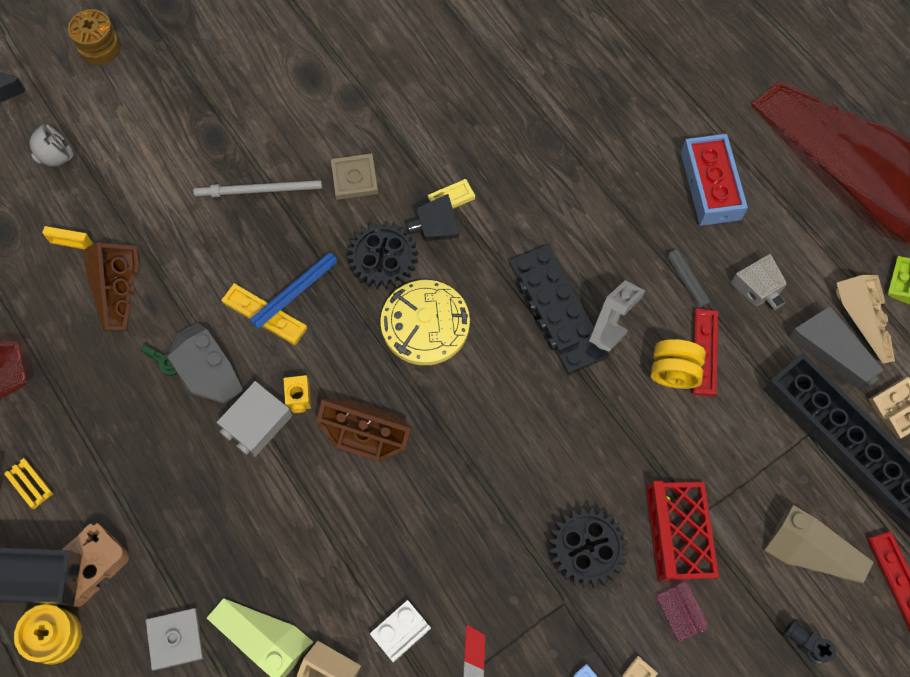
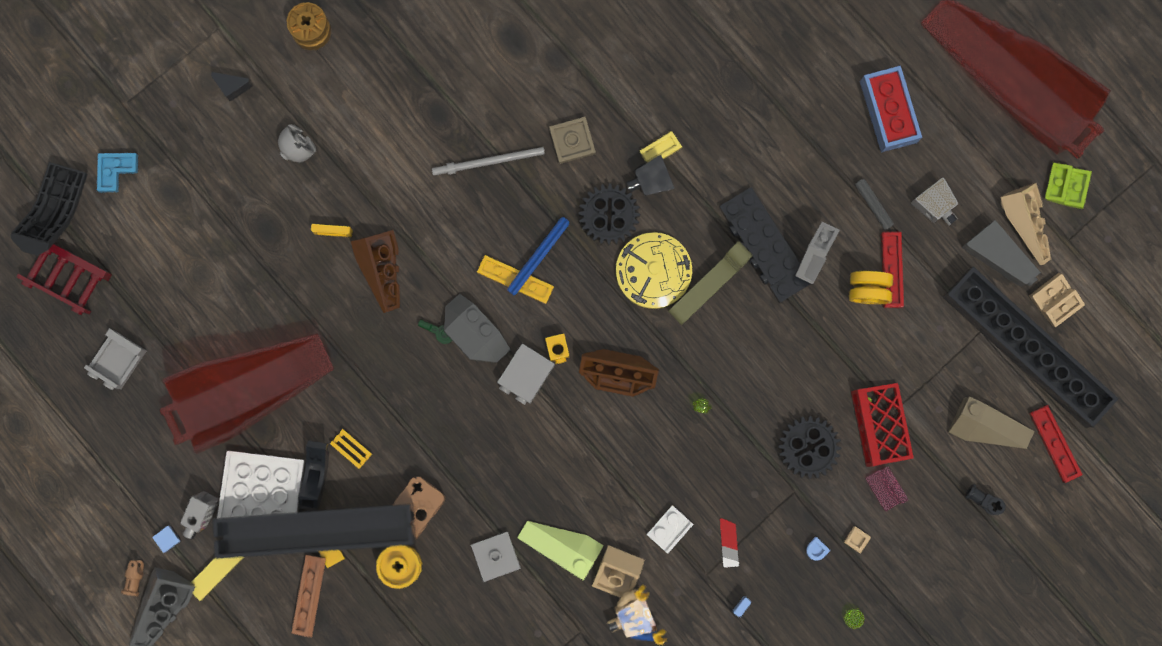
camera: 10 degrees left, 15 degrees up
none -> olive beam [668,241,753,325]
none -> clear neon green plate [692,398,712,413]

